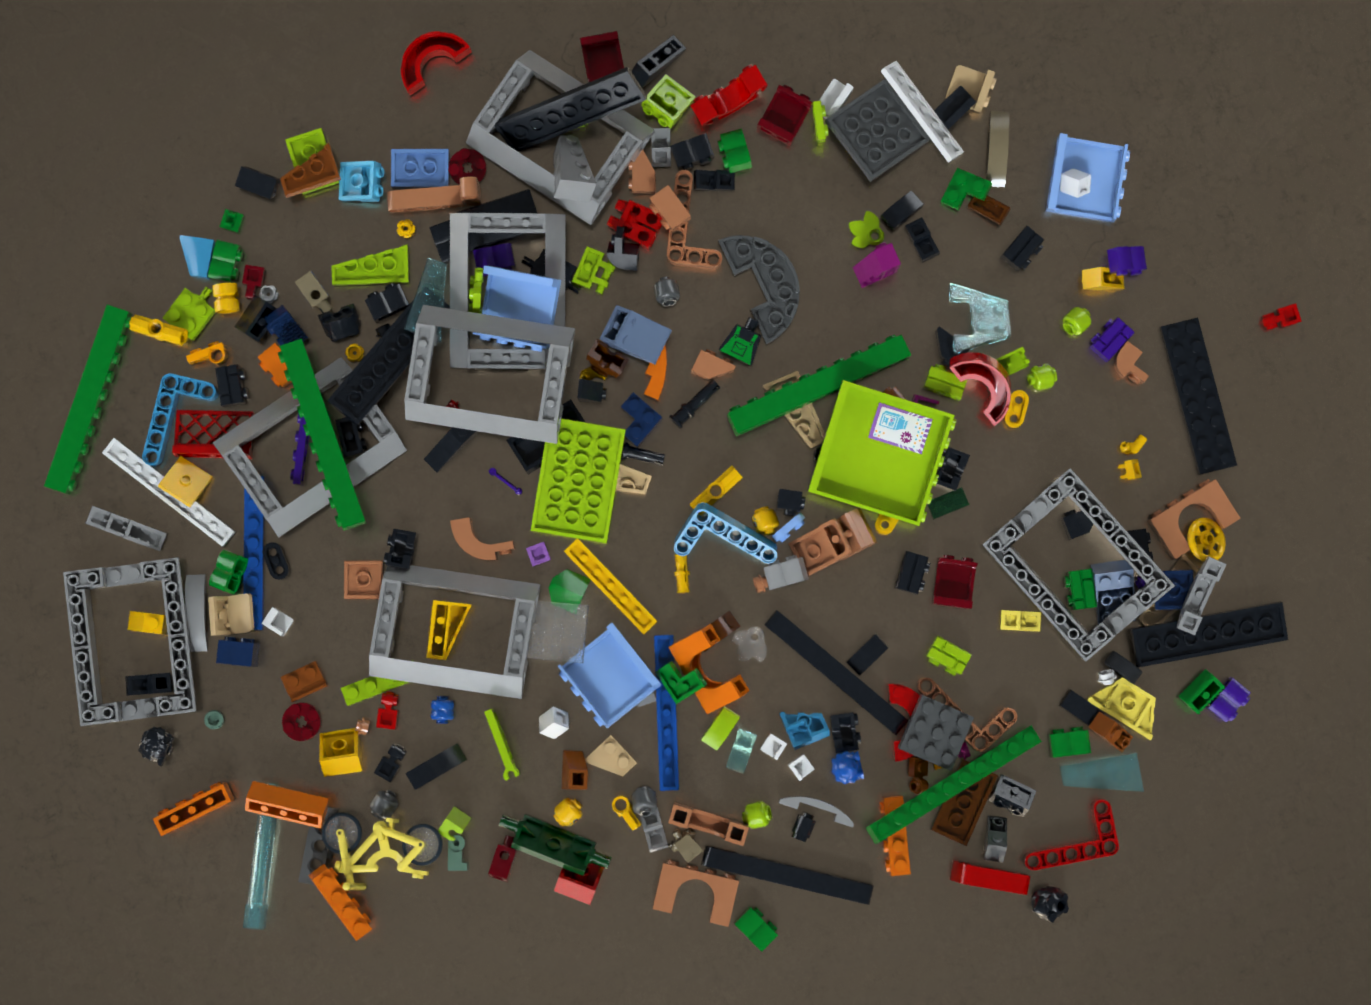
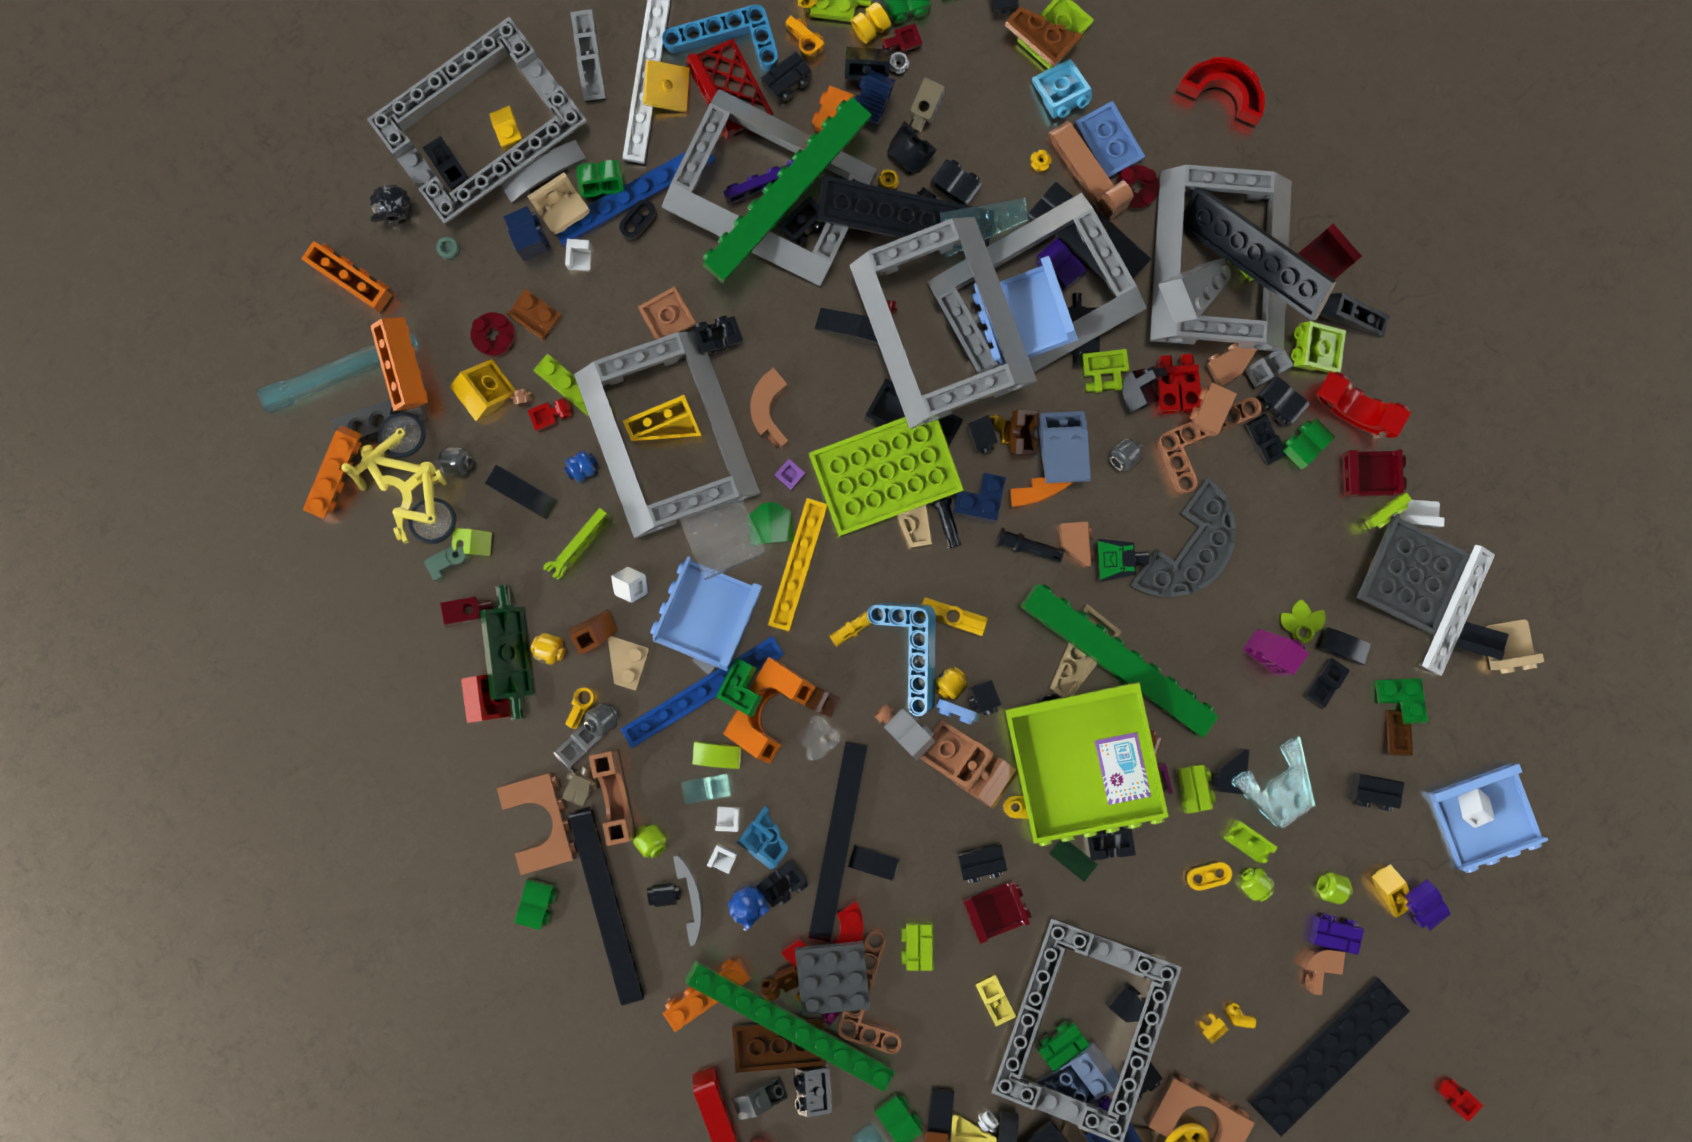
camera: 60 degrees right, 0 degrees up
lime wing [332,244,409,286] -> none
black plate [374,743,407,783] -> none
lime plate [469,268,484,314] -> none
dark purple hinge [489,468,522,495] -> none
red brick [949,352,1011,426] -> none
dark tan slope [986,111,1009,188] -> none

